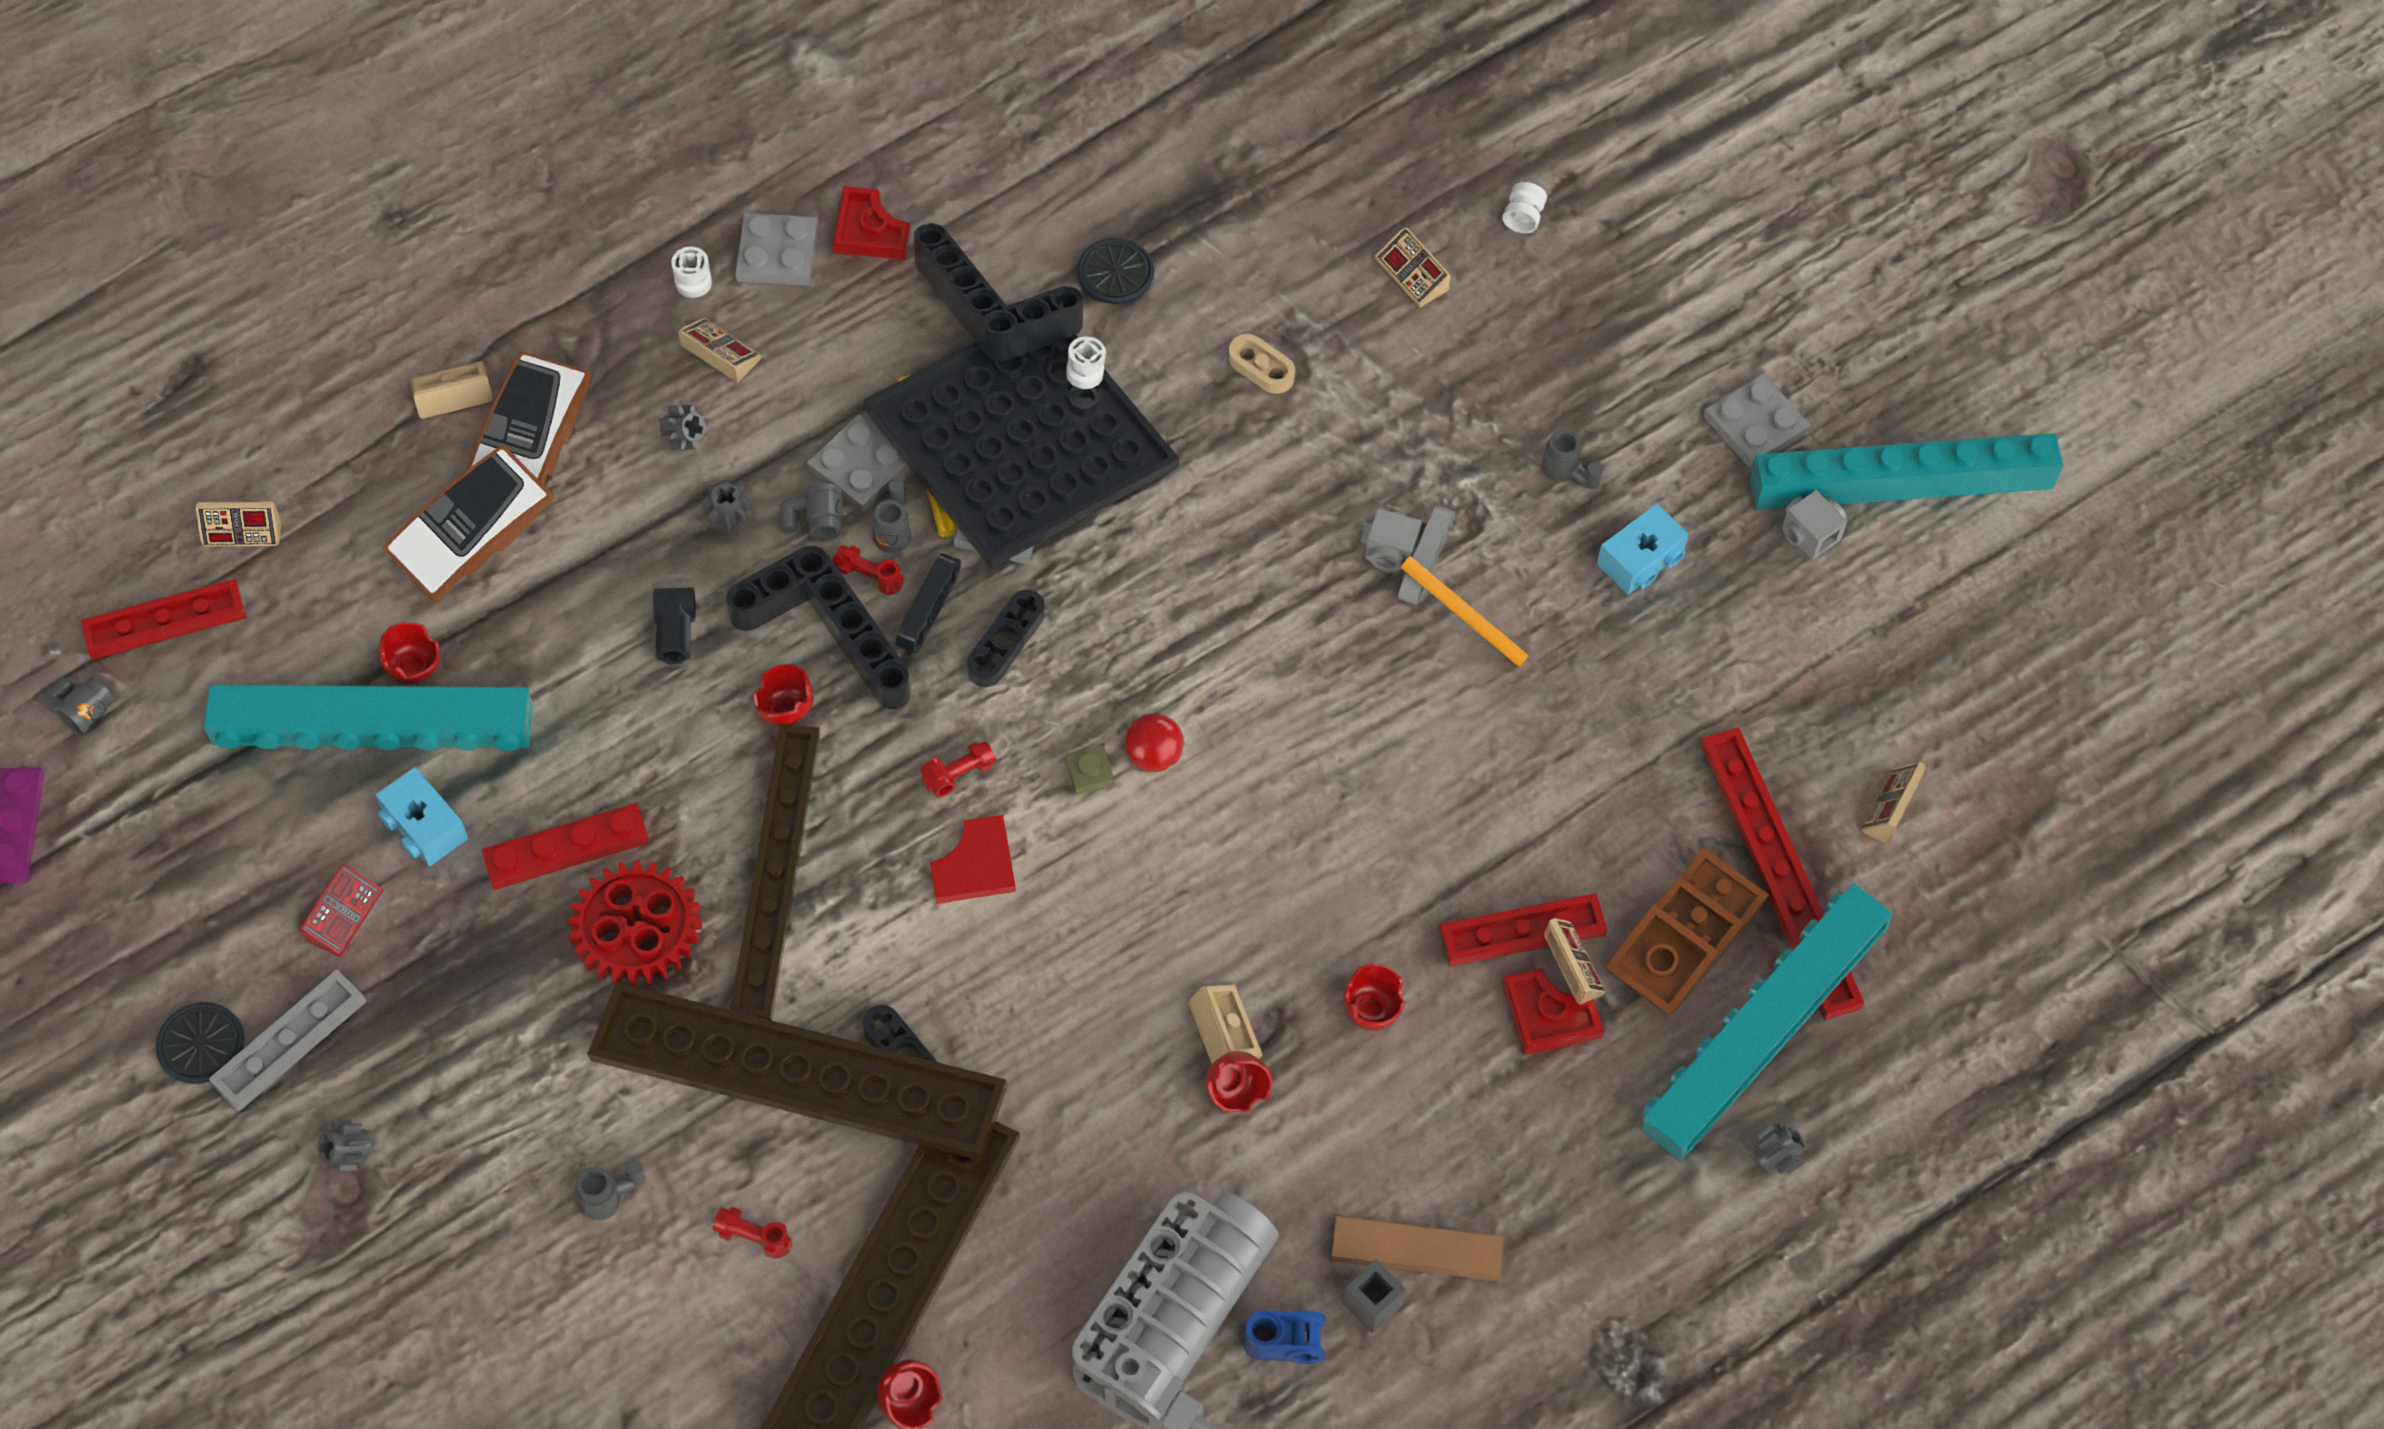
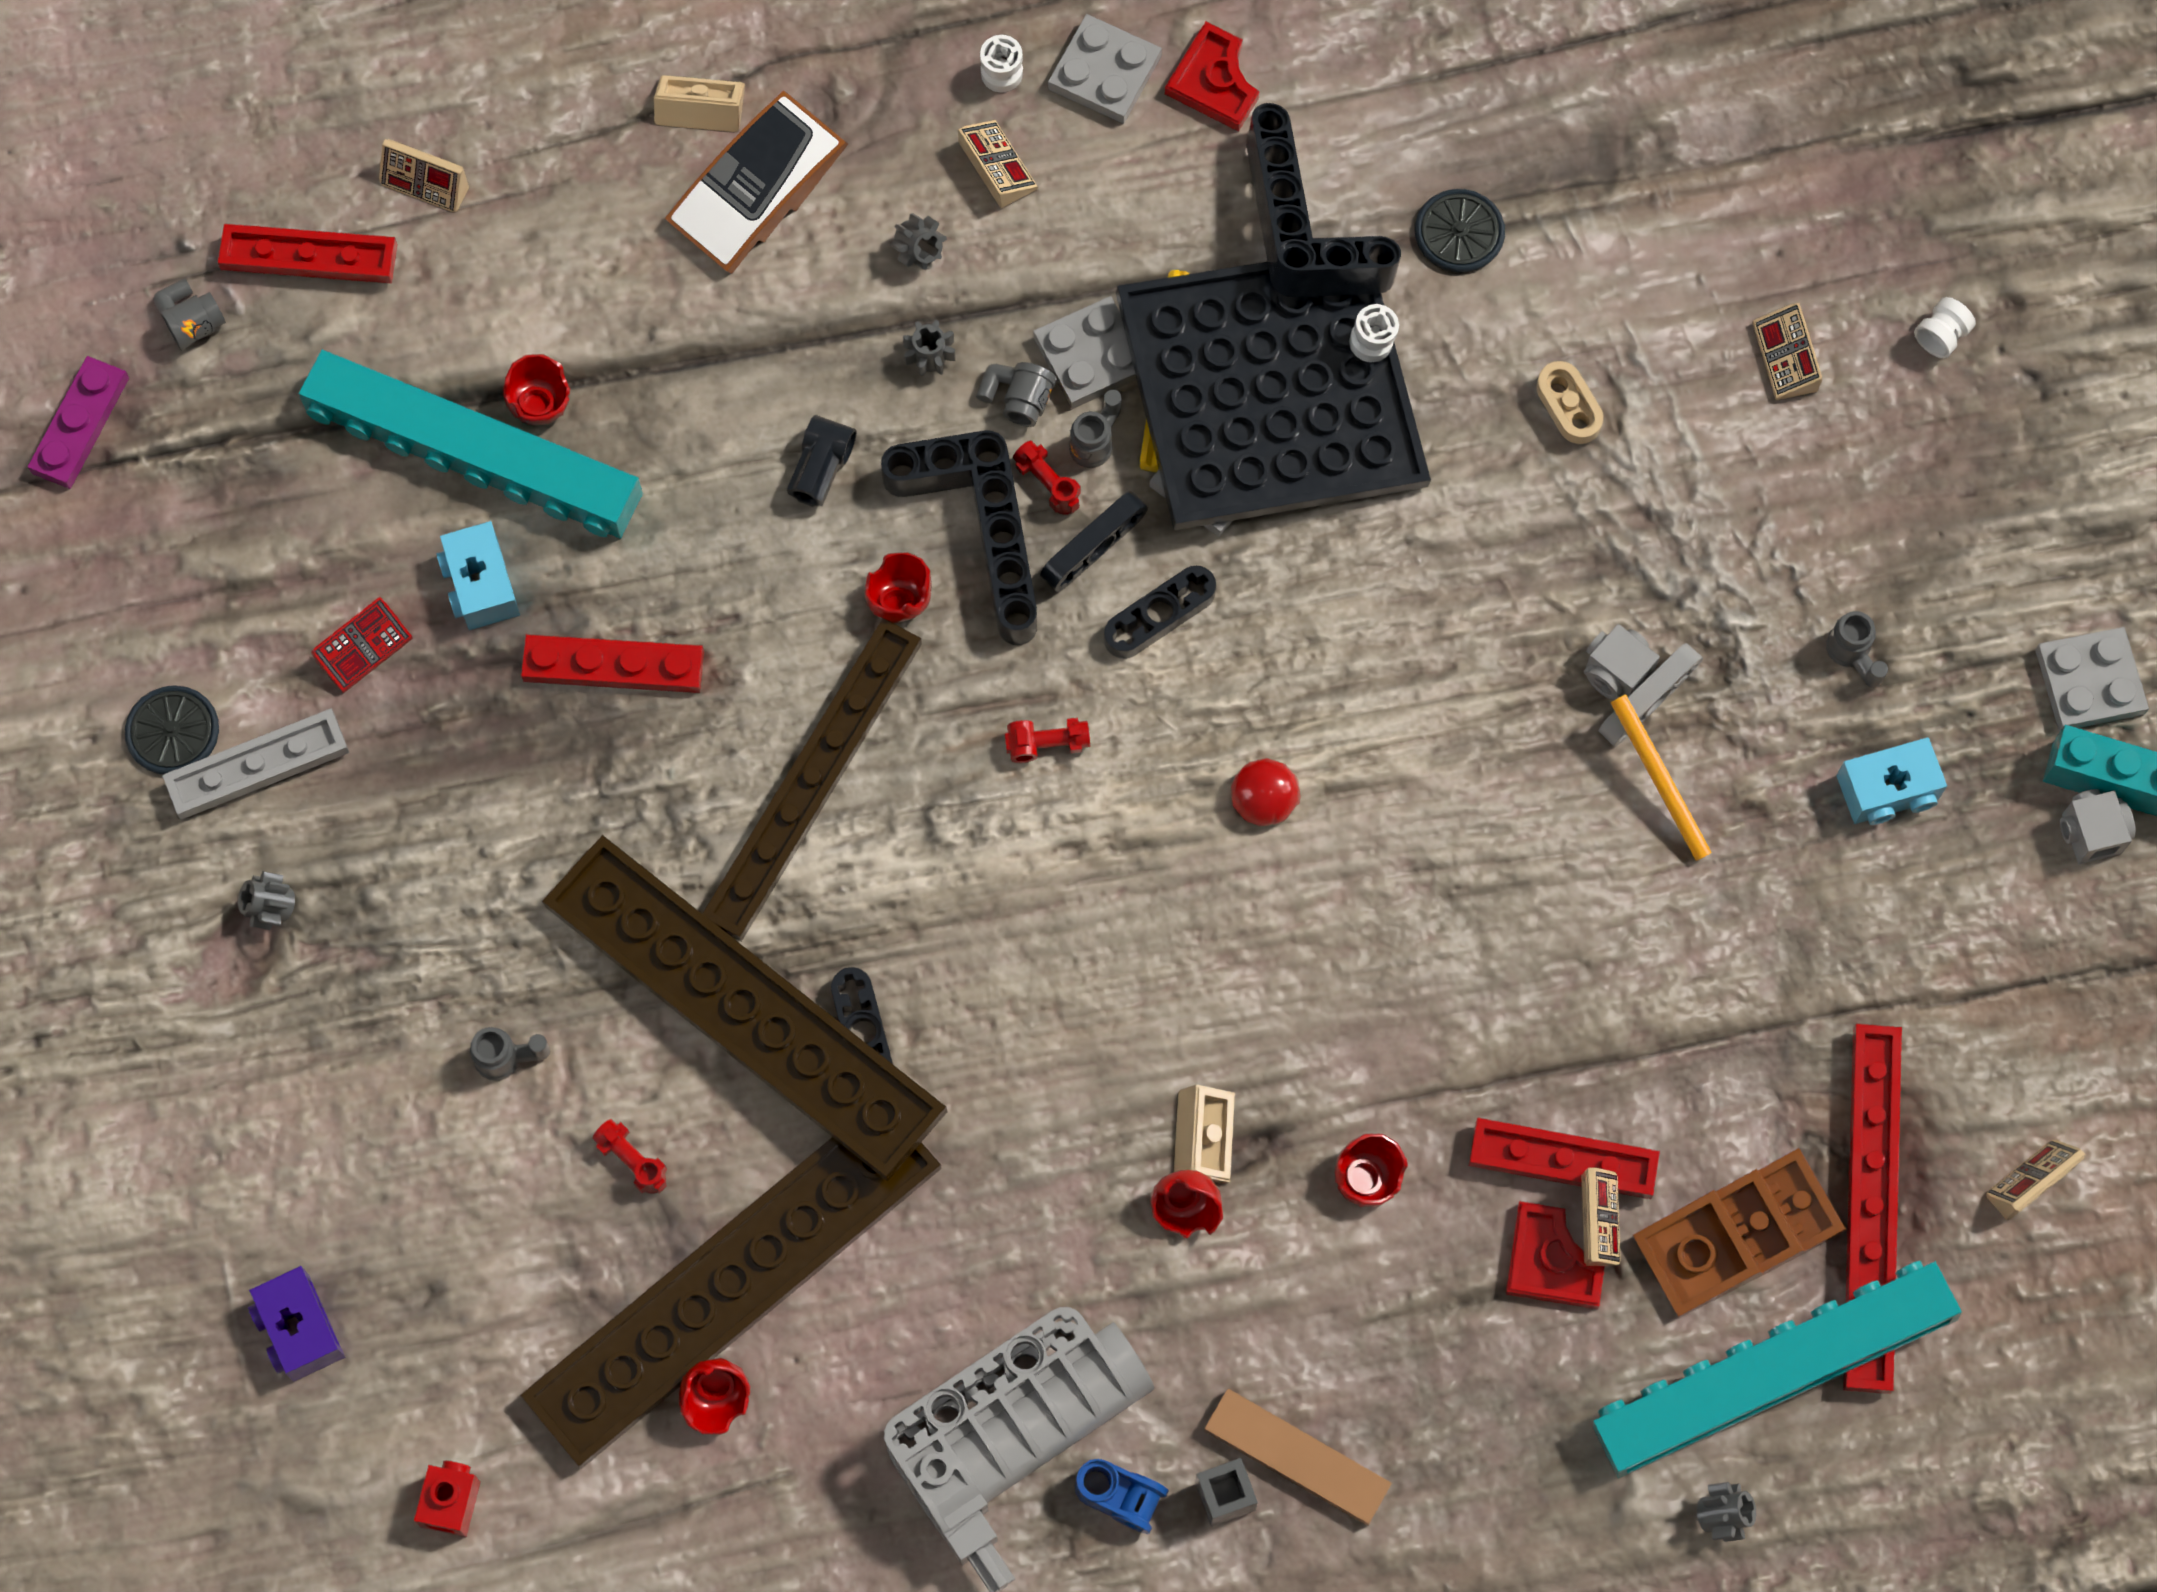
camera: 25 degrees right, 10 degrees up
slope [382,444,555,602] -> none
red gear [568,860,702,986] -> none
red tile [930,815,1016,904] -> none
olive plate [1066,745,1114,795] -> none

